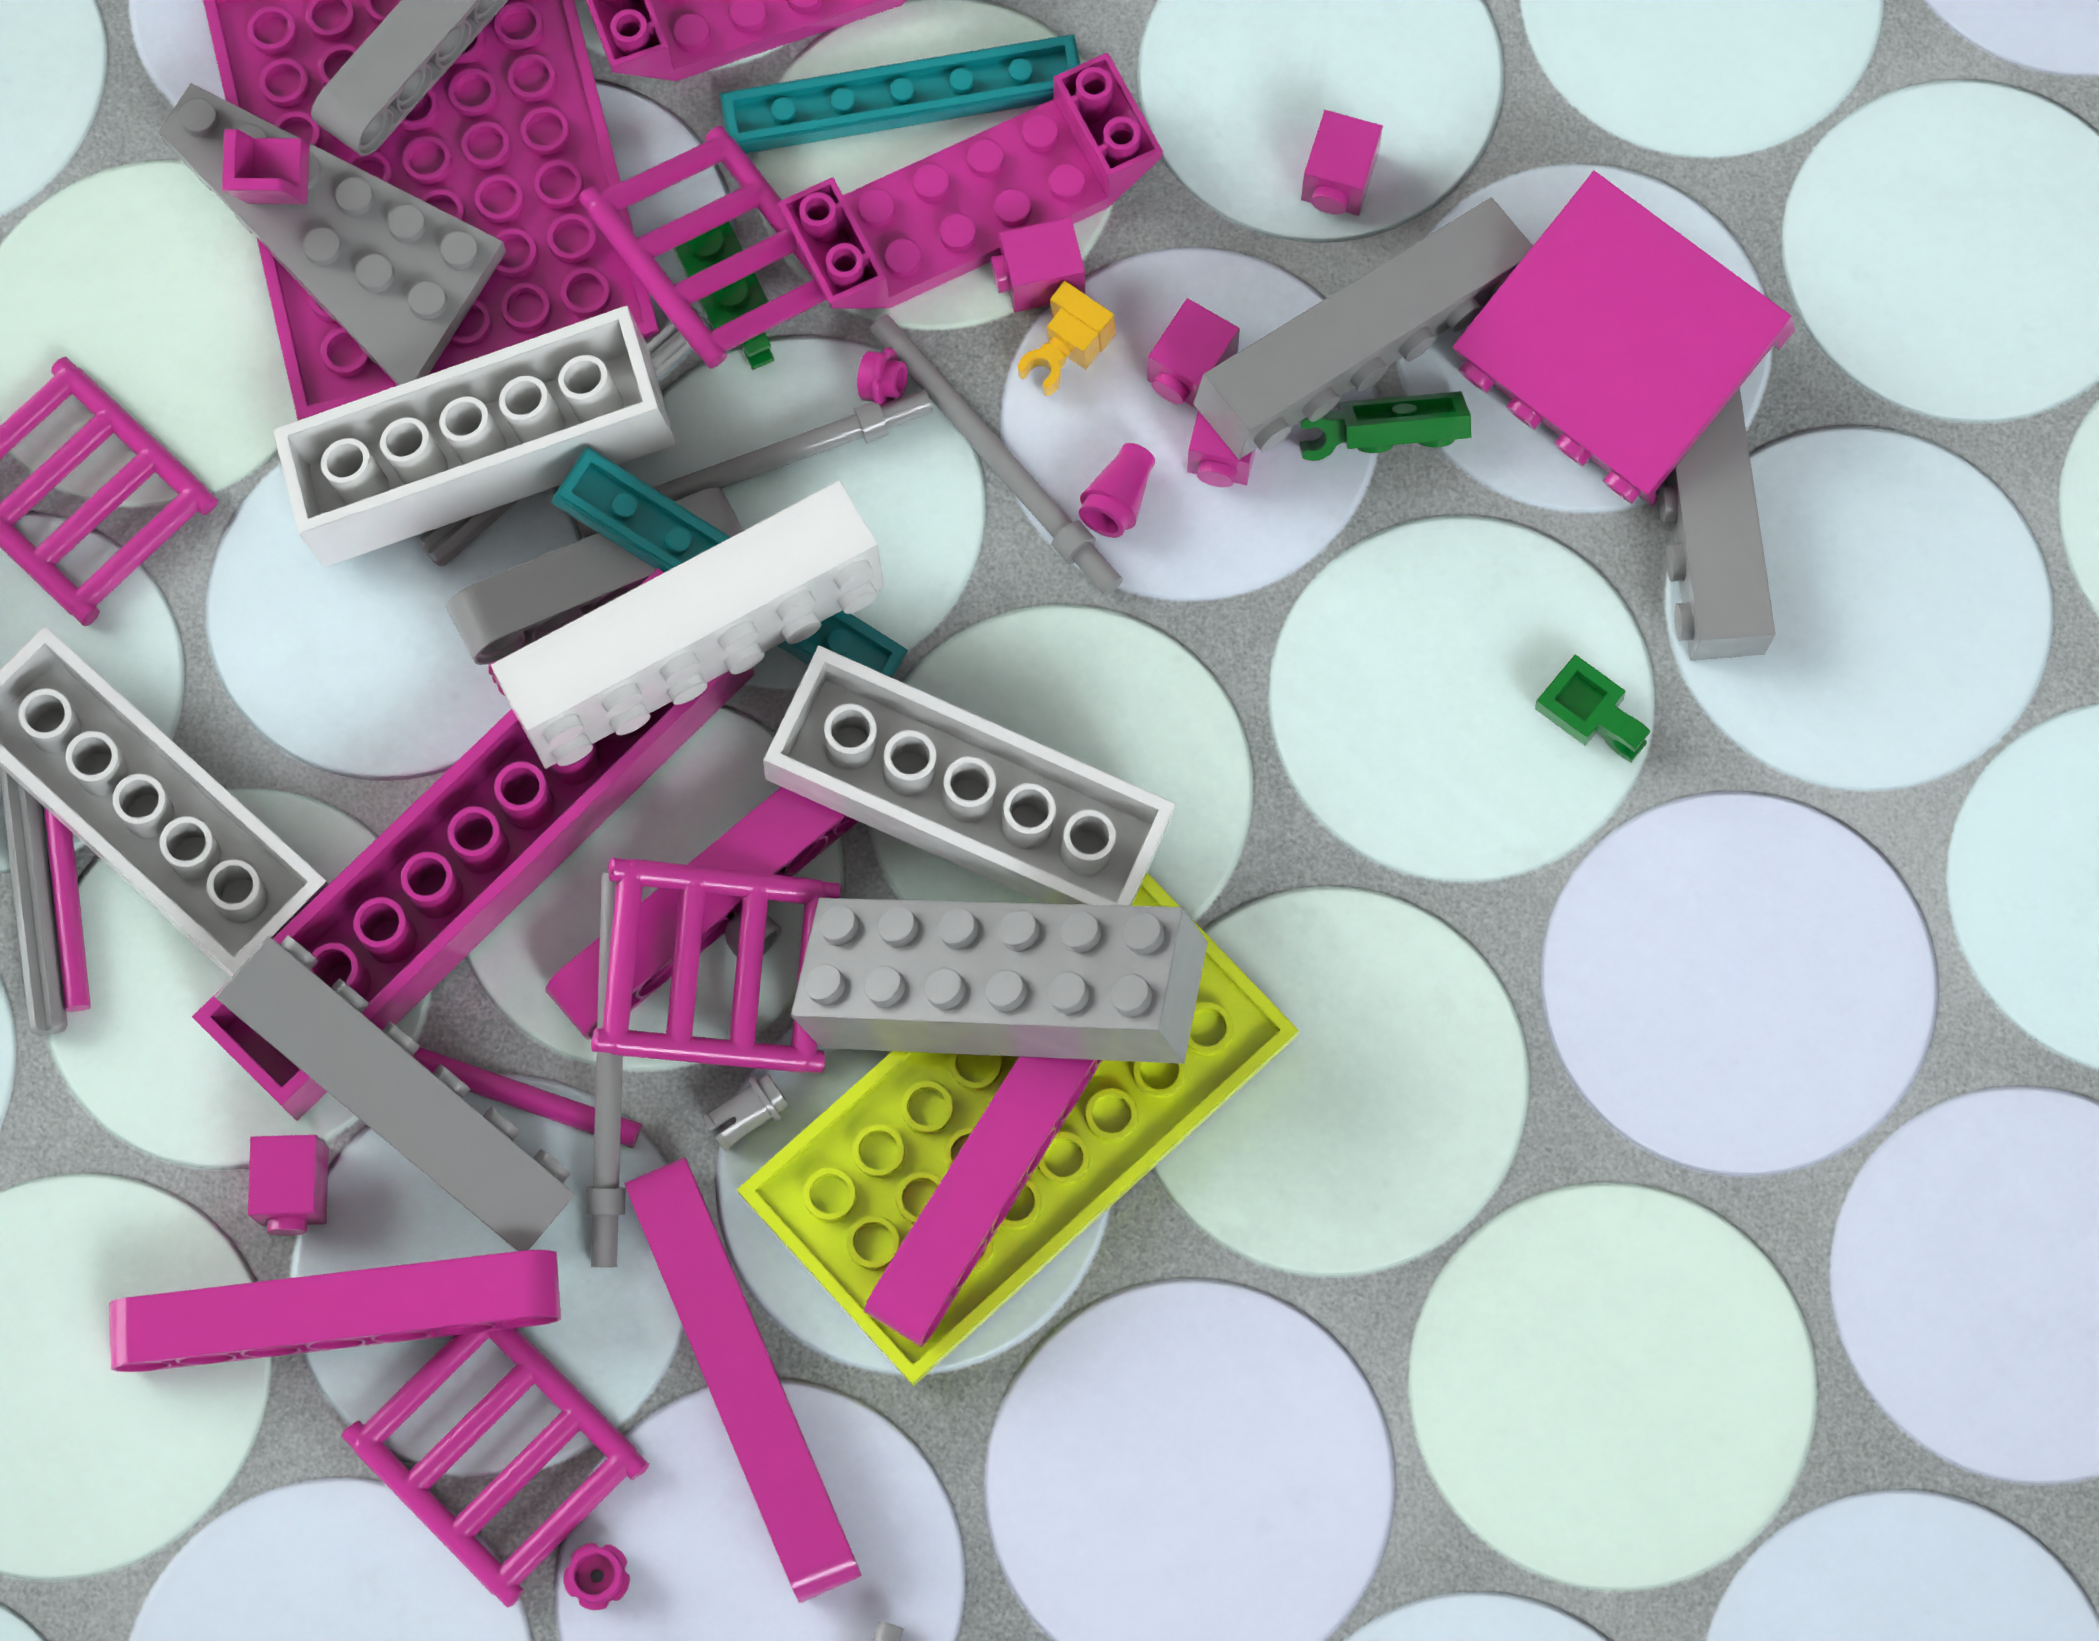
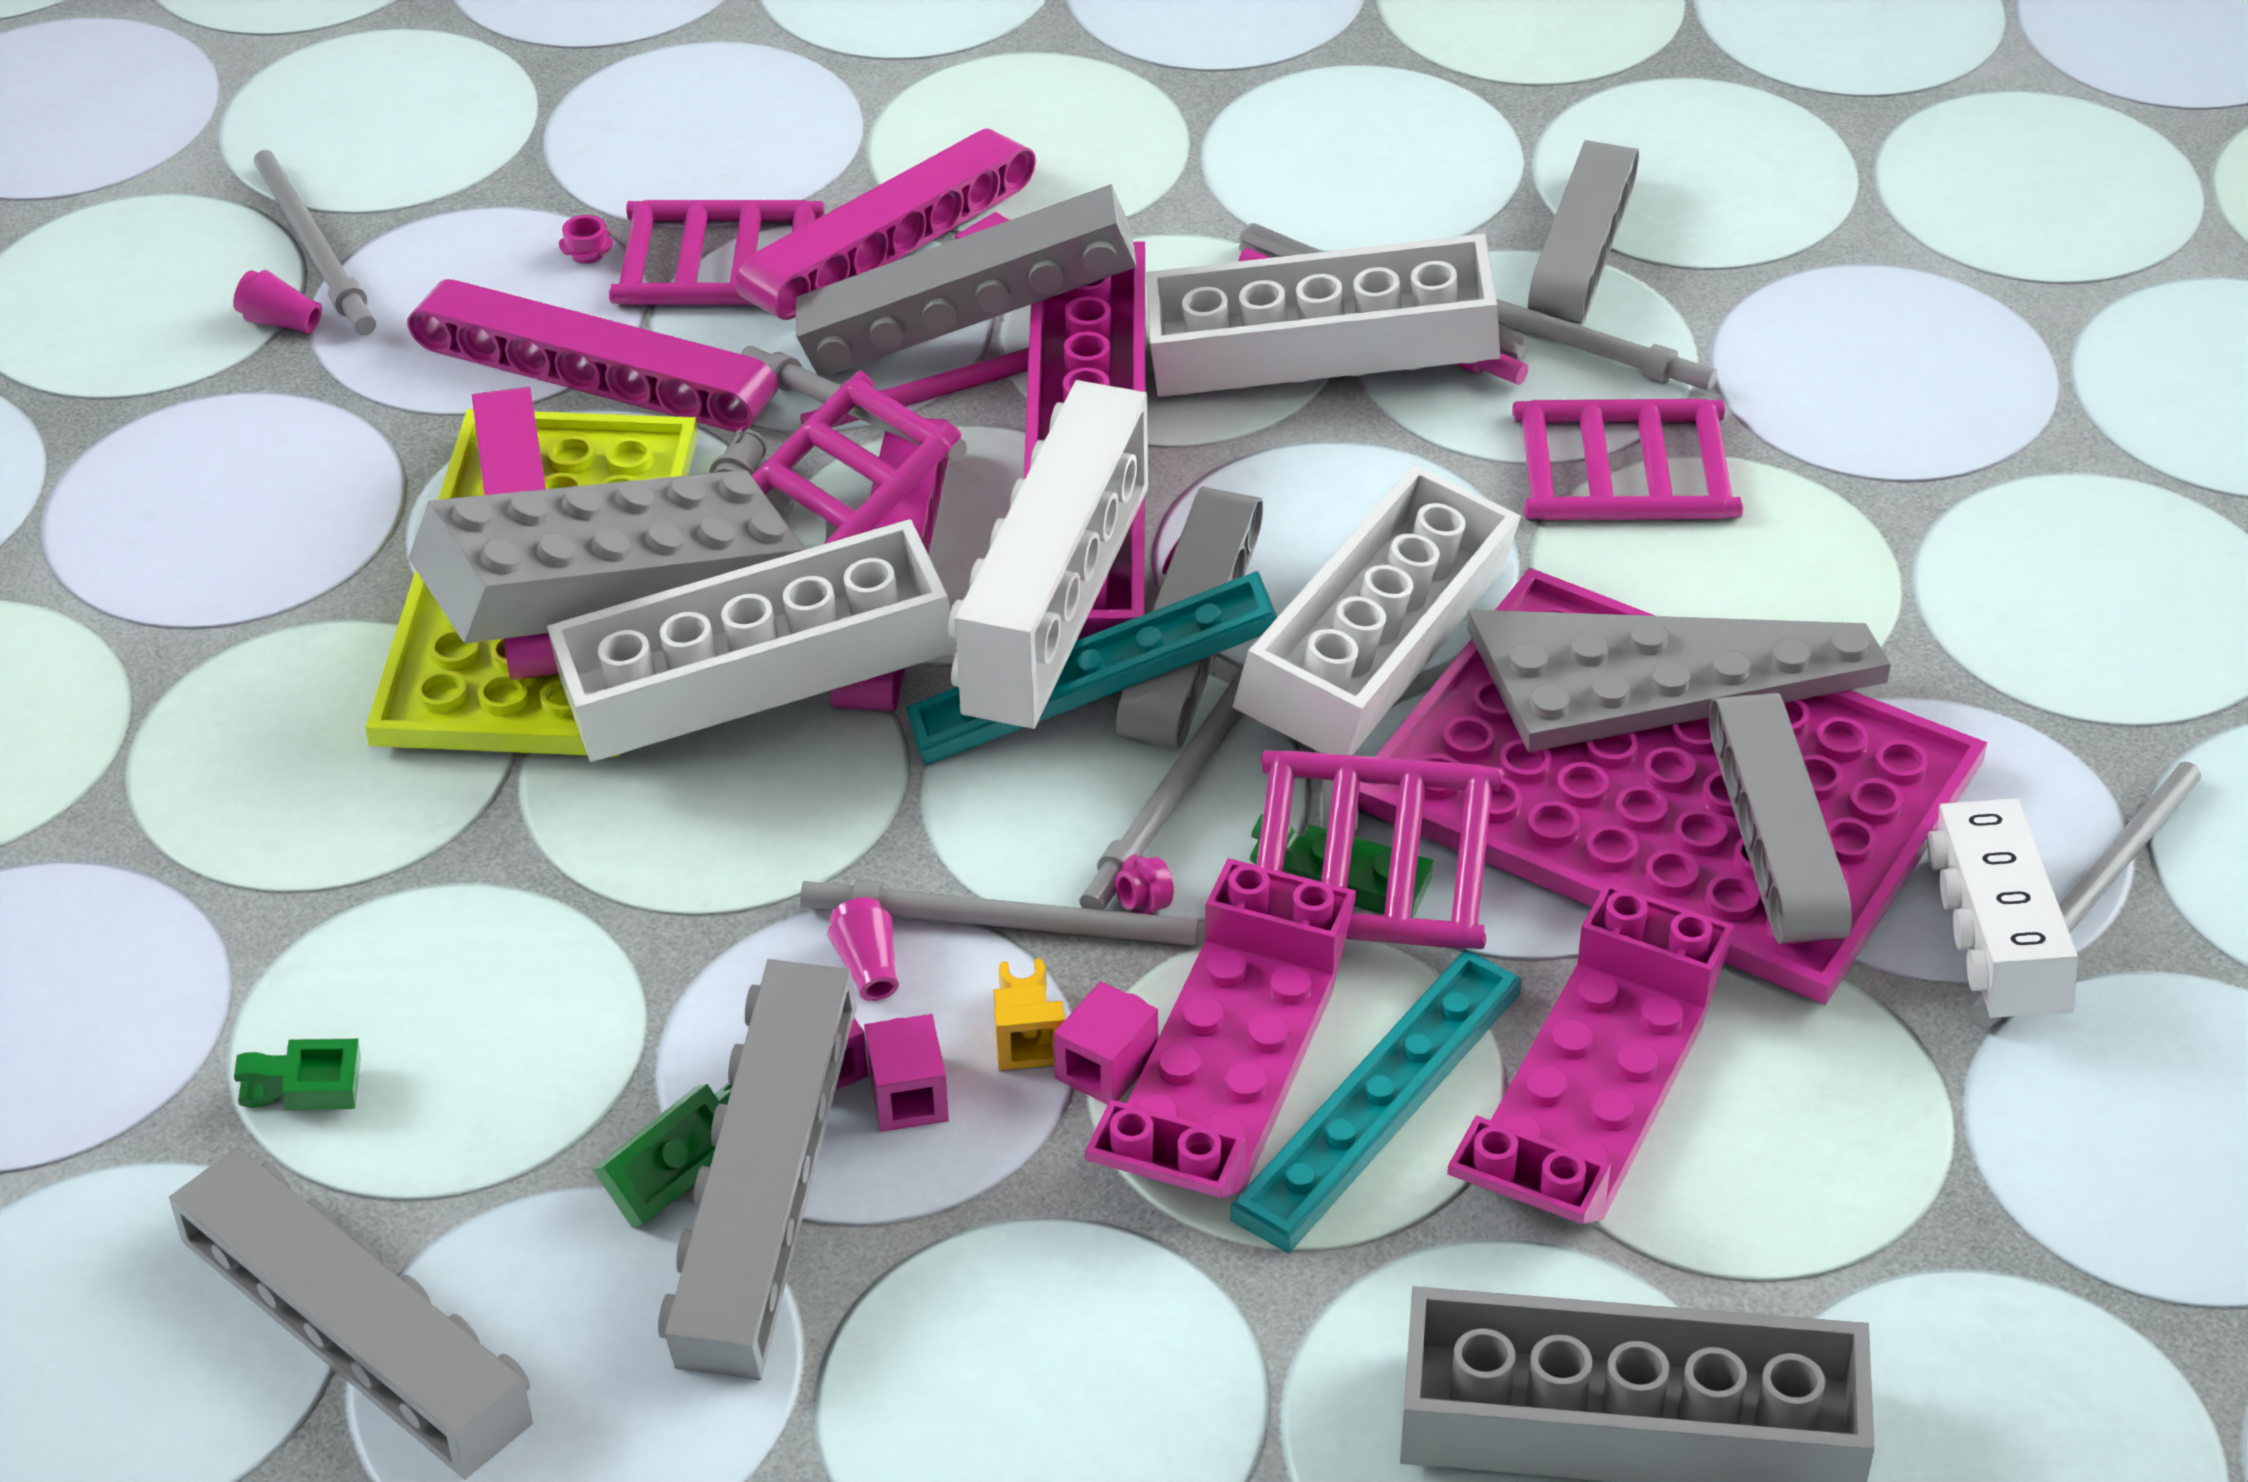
camera: 135 degrees right, 30 degrees down
dark pink panel [222,129,310,204] -> none
dark pink brick [1301,109,1383,216] -> none
dark pink panel [1452,170,1795,507] -> none

